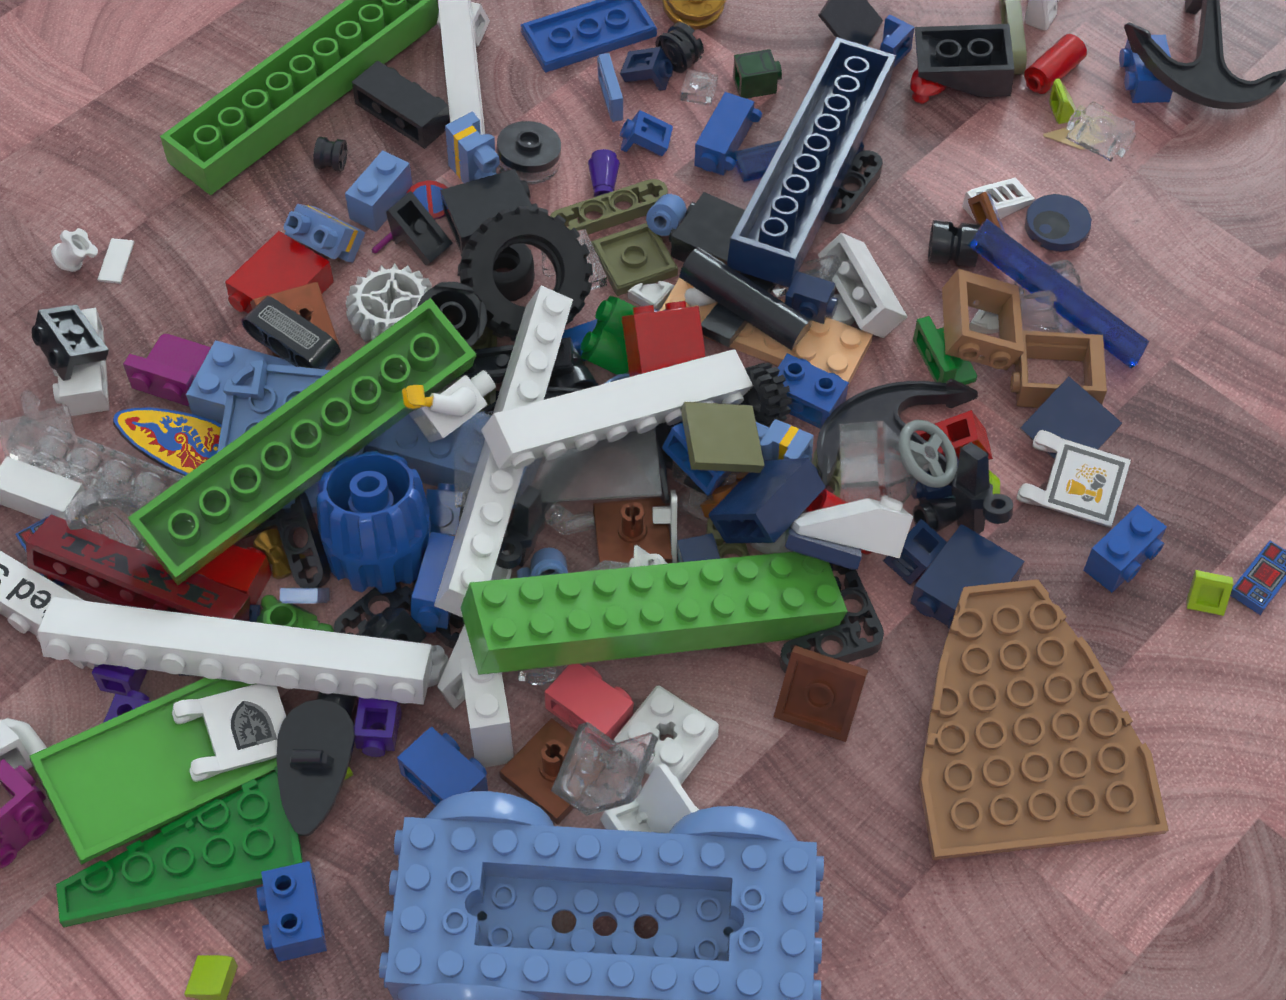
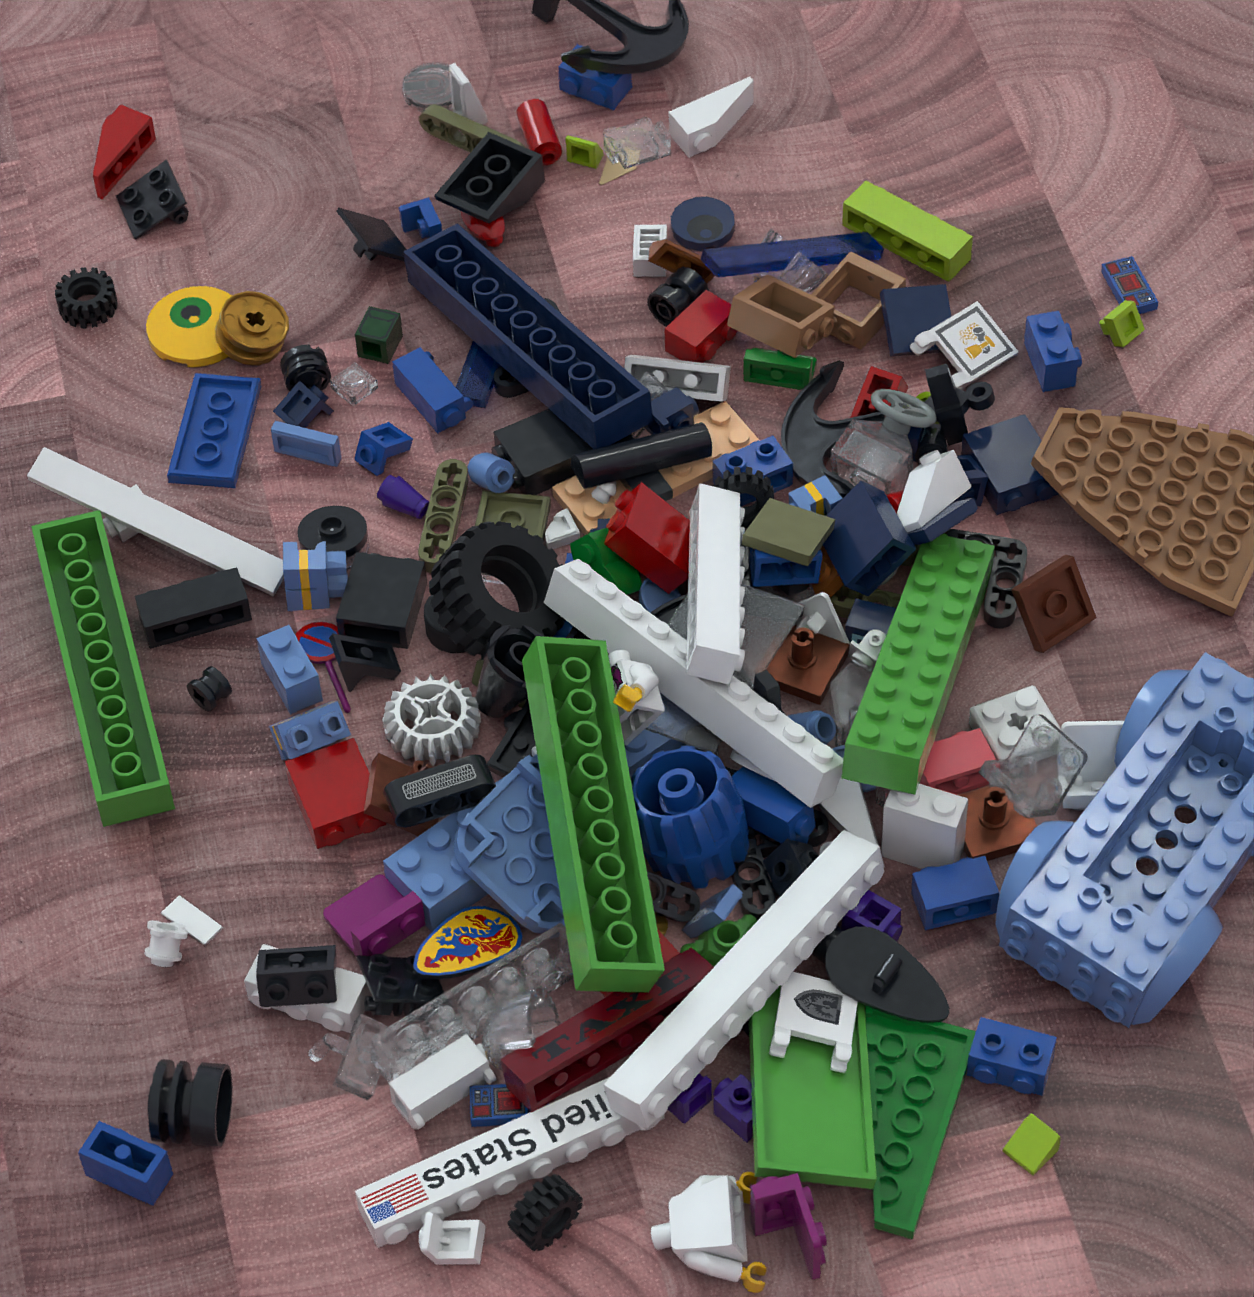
camera: 55 degrees left, 5 degrees down
none -> black hinge [356,954,449,1018]
none -> red brick [664,290,737,363]
none -> white slope [669,77,753,157]
none -> lime brick [842,181,973,282]

